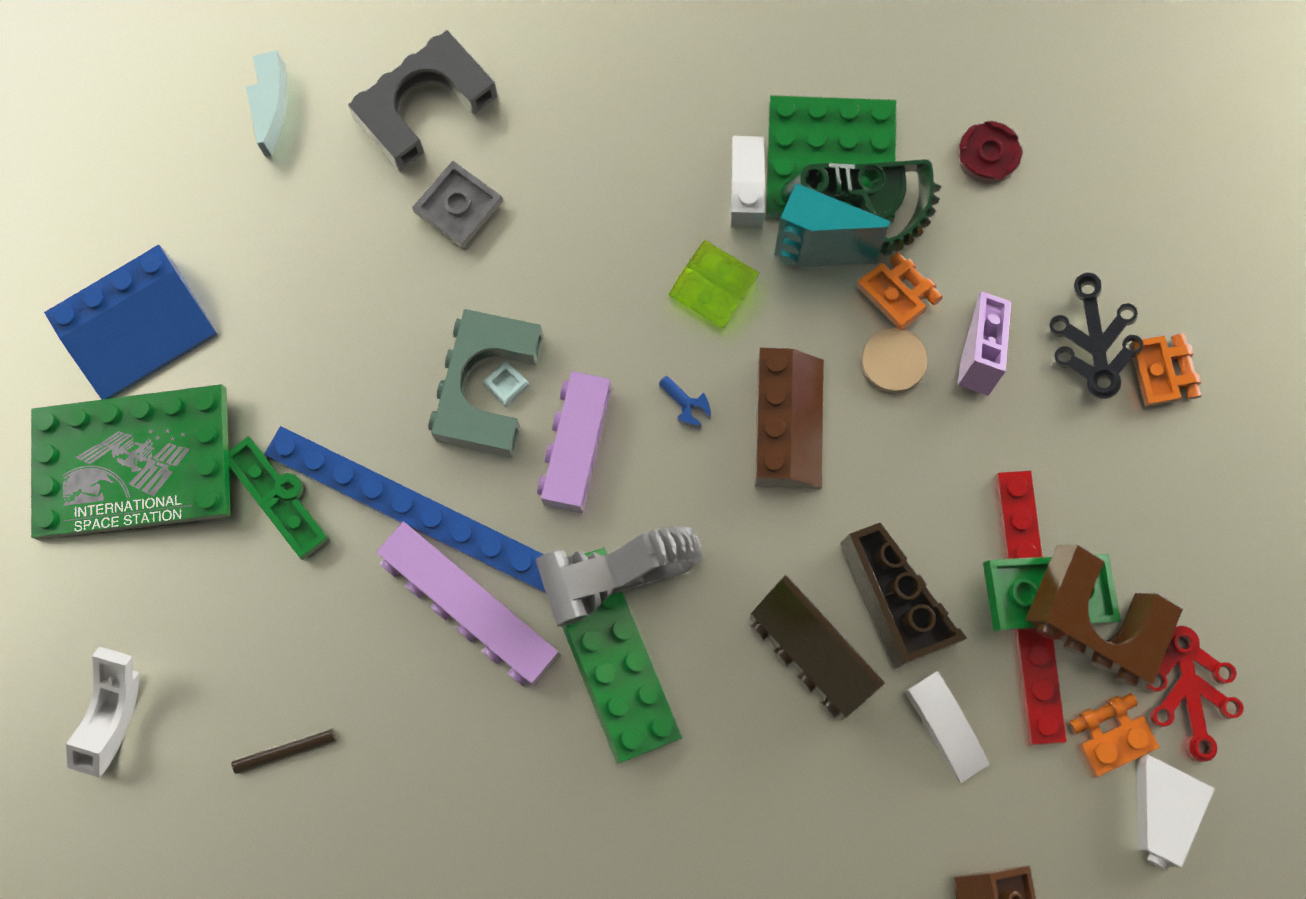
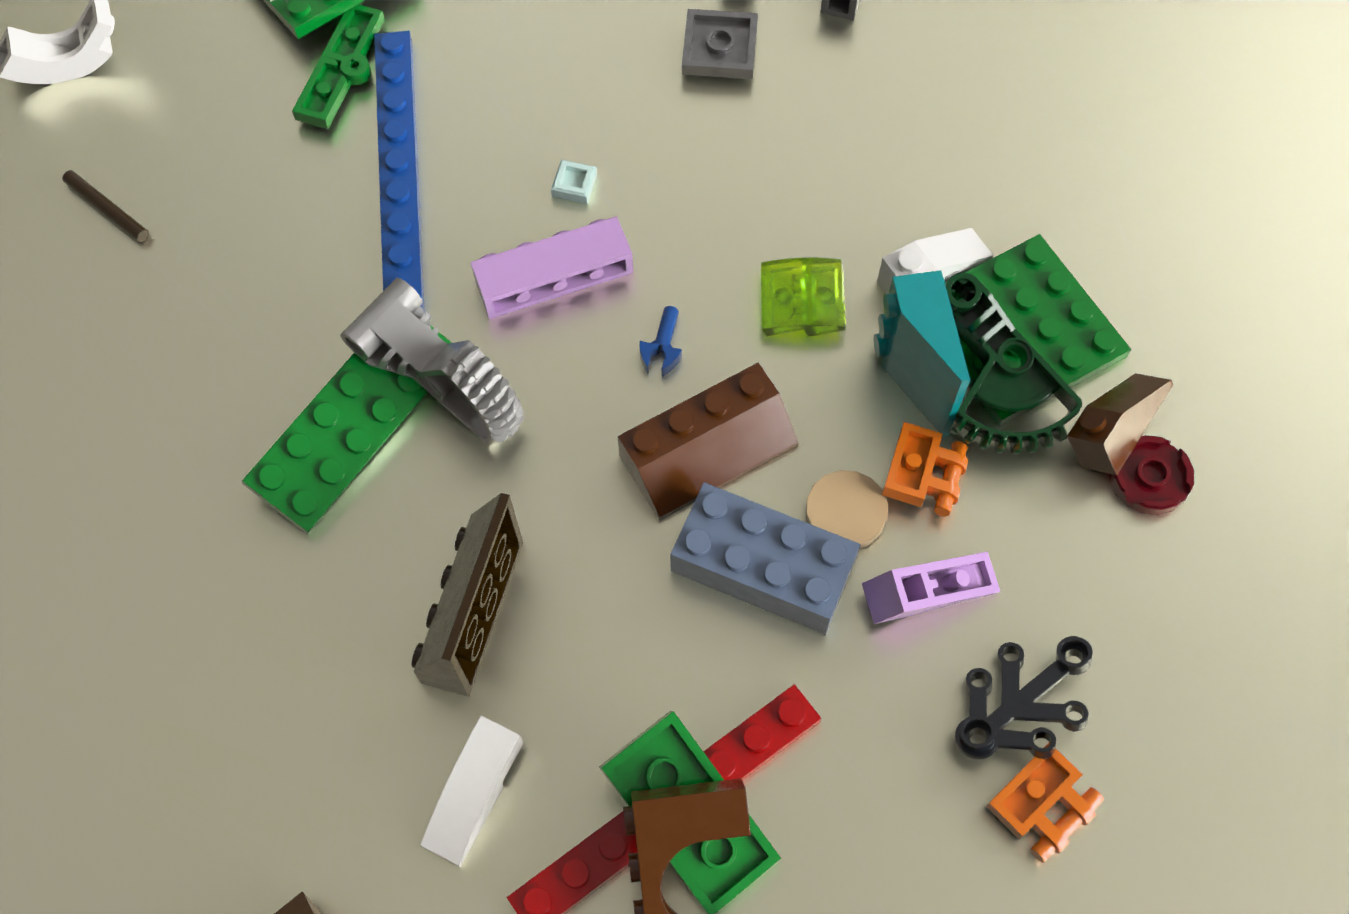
camera: 55 degrees right, 10 degrees down
lavender brick [376,521,561,687] -> none
sand green arch [428,309,543,458] -> none
dark brown wedge [840,522,967,669] -> none
none -> sand blue brick [670,482,861,635]
none -> reddish brown slope [1067,373,1173,475]

